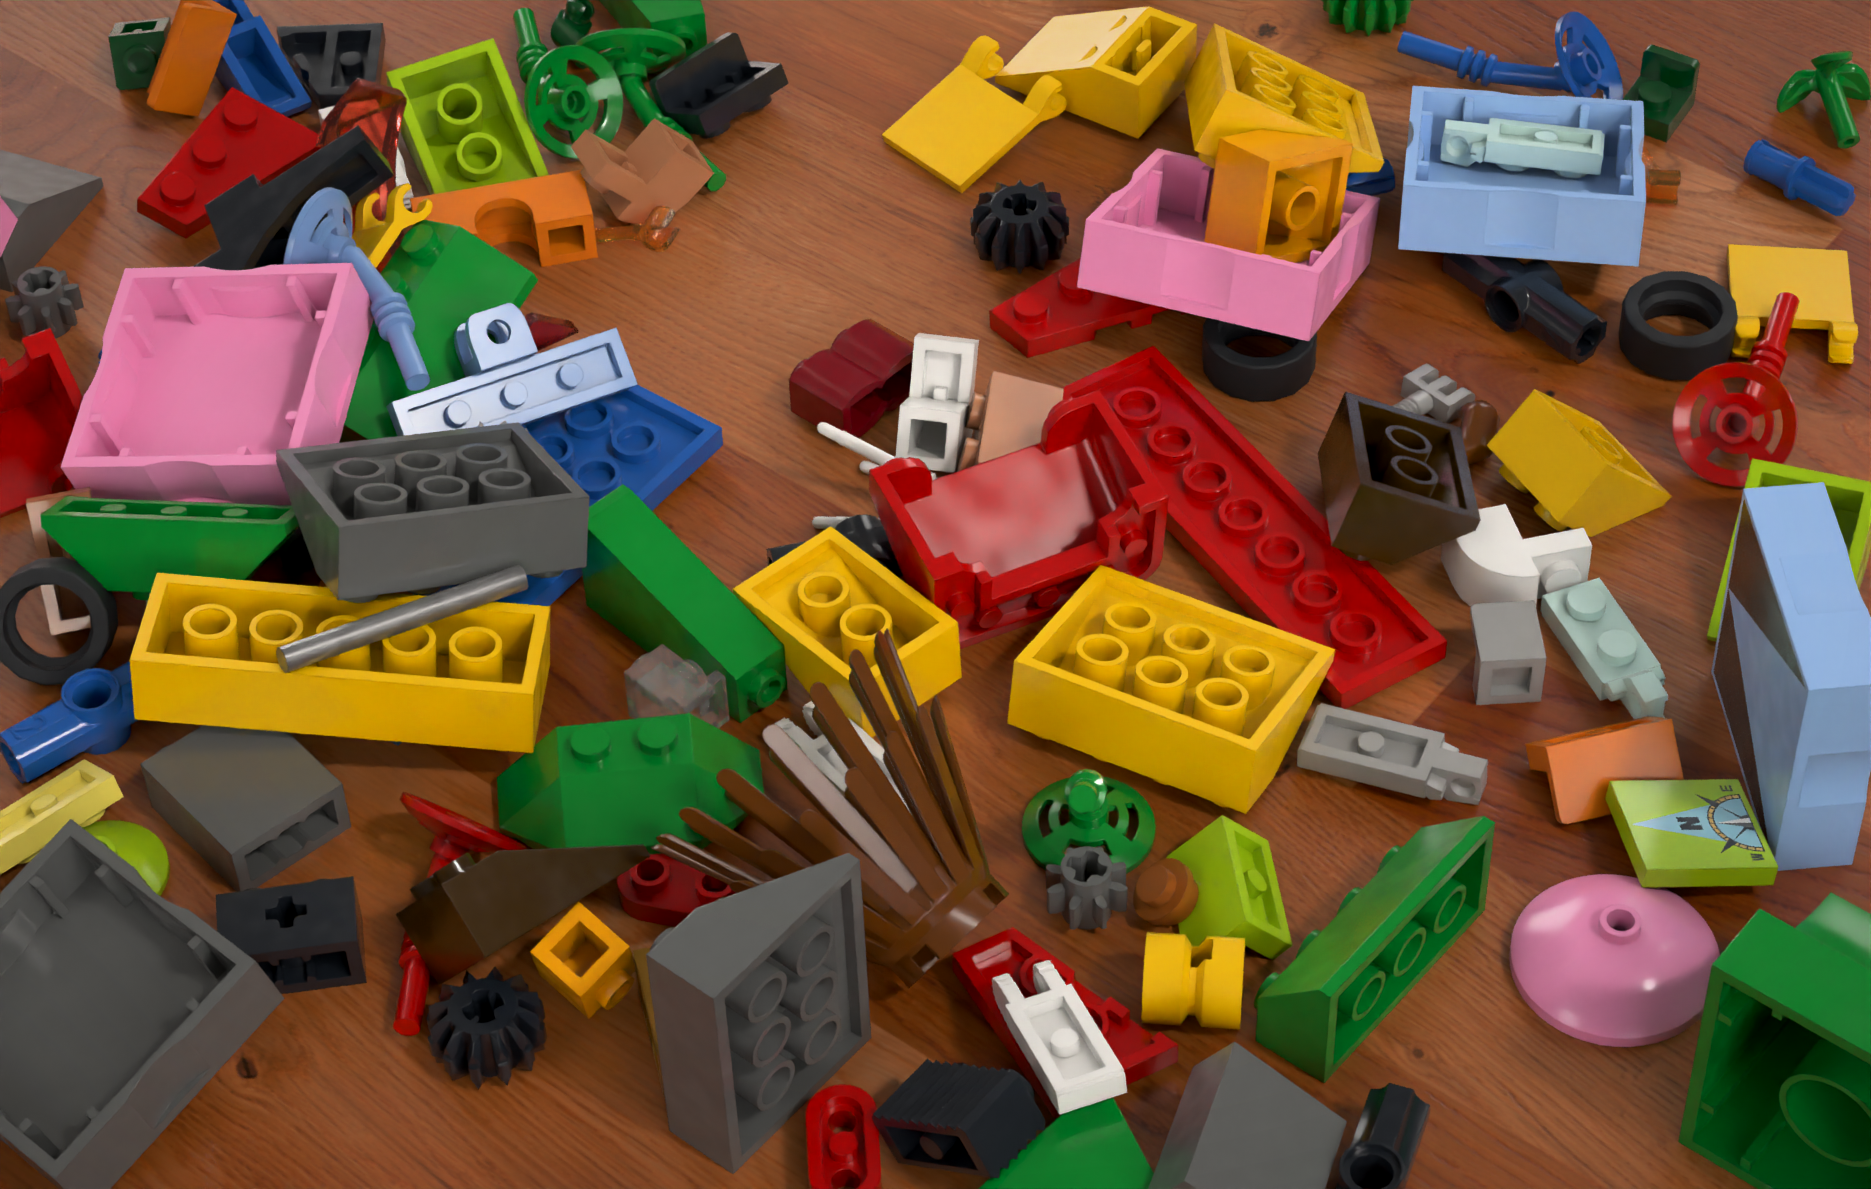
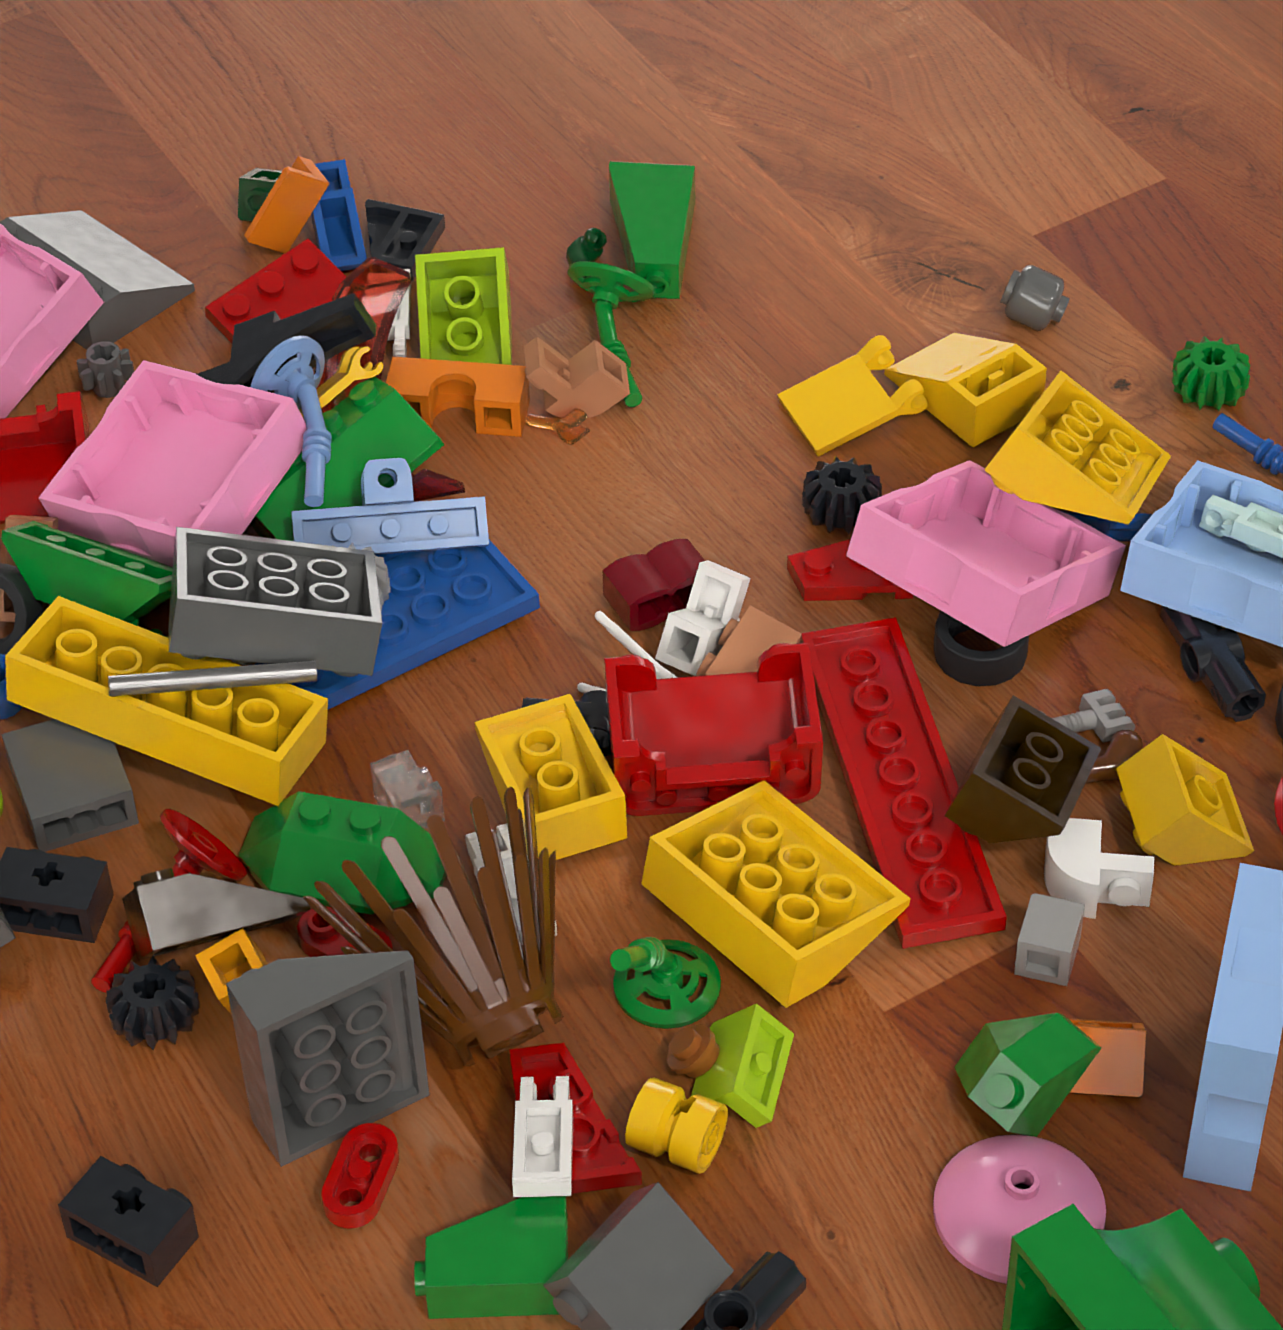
camera: 20 degrees right, 0 degrees up
green dish [513,8,623,159] -> none
green slope [582,484,788,723] -> none
black bracket [649,32,789,139] -> none
black brick [872,1059,1046,1178] -> none
dark grey gear [1046,846,1128,930] -> none
light orange slope [1204,129,1353,263] -> none
green slope [1254,816,1495,1083] -> none
light grey hinge [1297,703,1488,805] -> none
light aqua hinge [1540,578,1668,719] -> none
lime tile [1605,779,1778,888] -> none
none -> green slope [954,1013,1102,1137]

